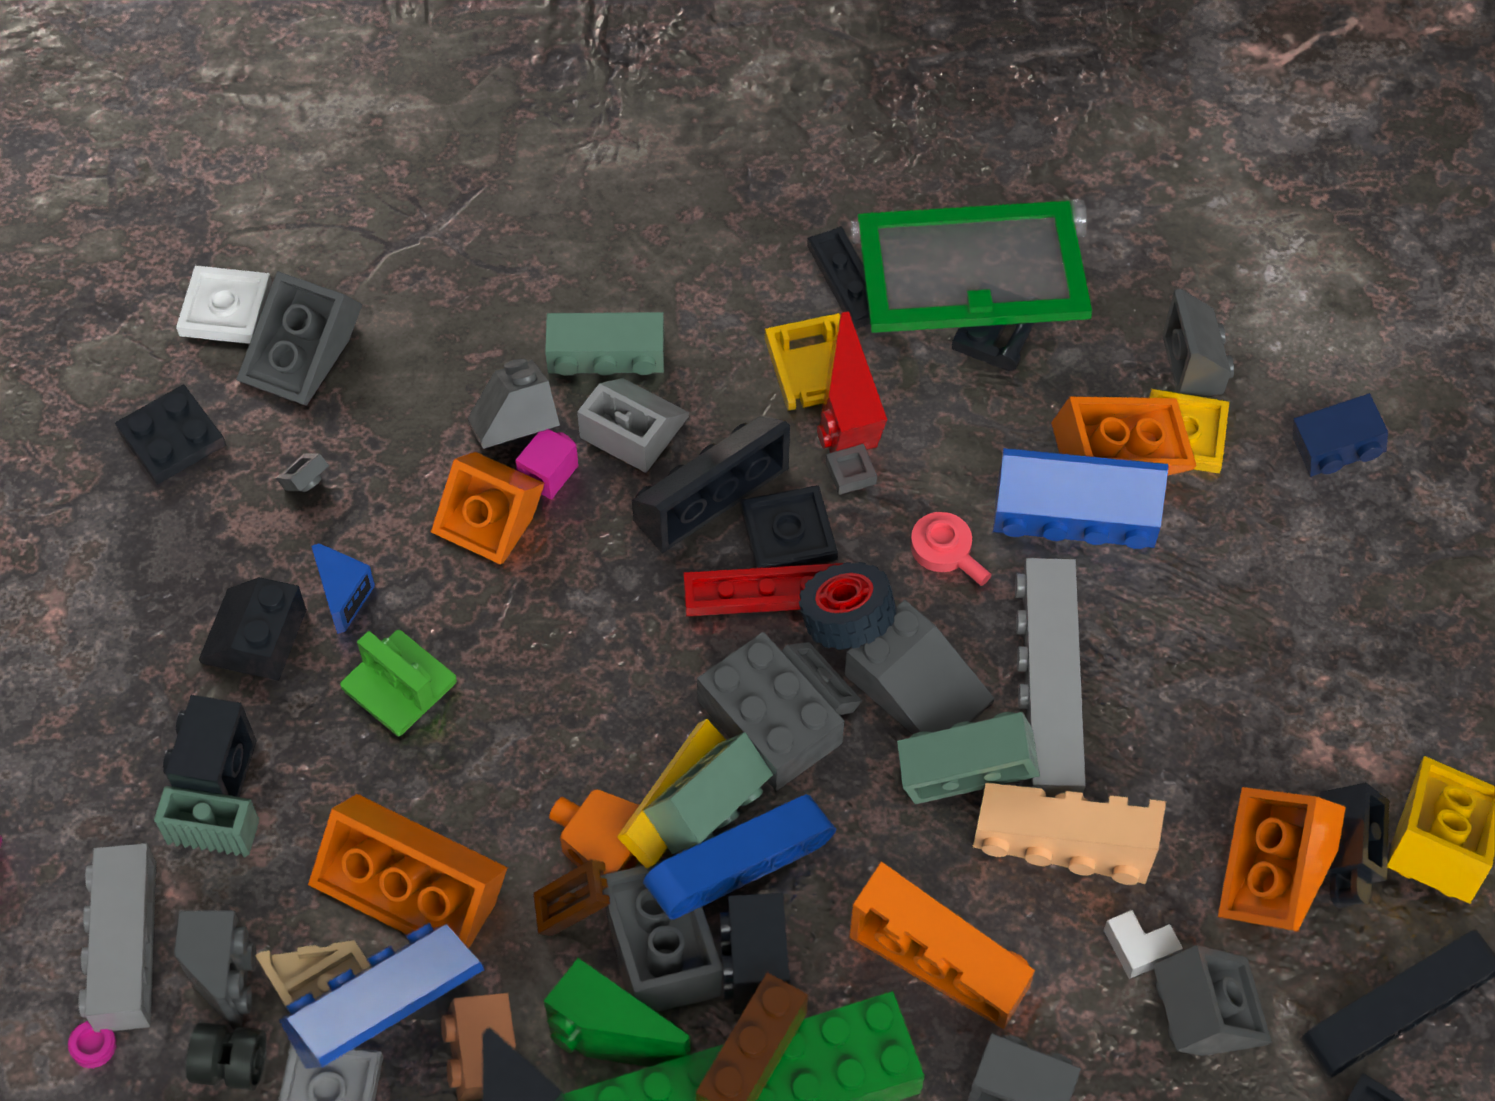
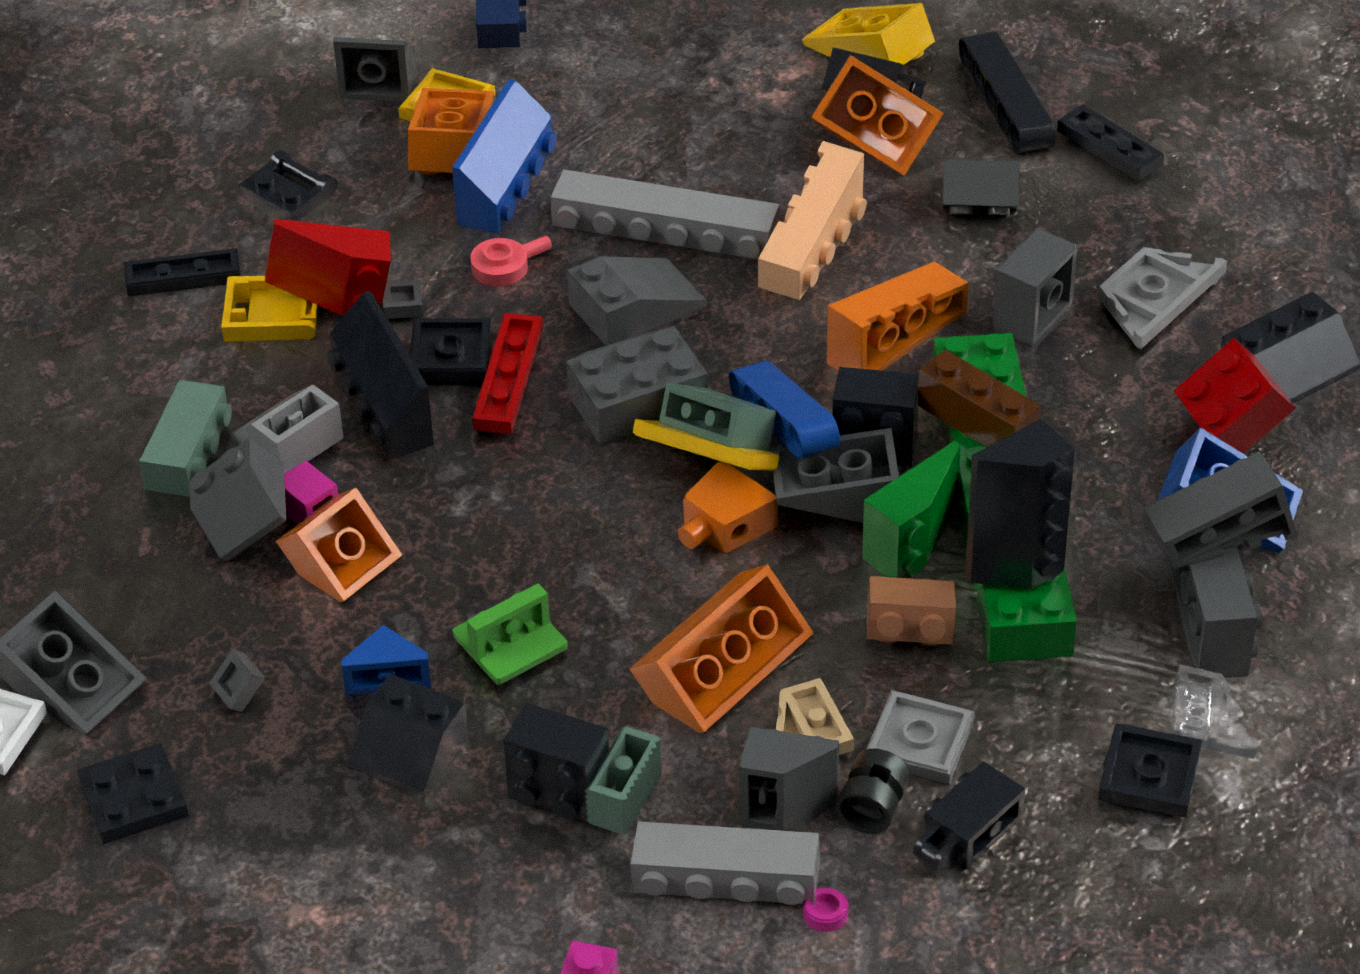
camera: 75 degrees left, 15 degrees down
slope [279,922,484,1069] -> none
reddish brown tile [533,859,610,937] -> none
black wheel [799,562,897,650] -> none
door [851,200,1092,333] -> none
sand green brick [897,712,1040,804] -> none
white piece [1104,910,1183,979] -> none

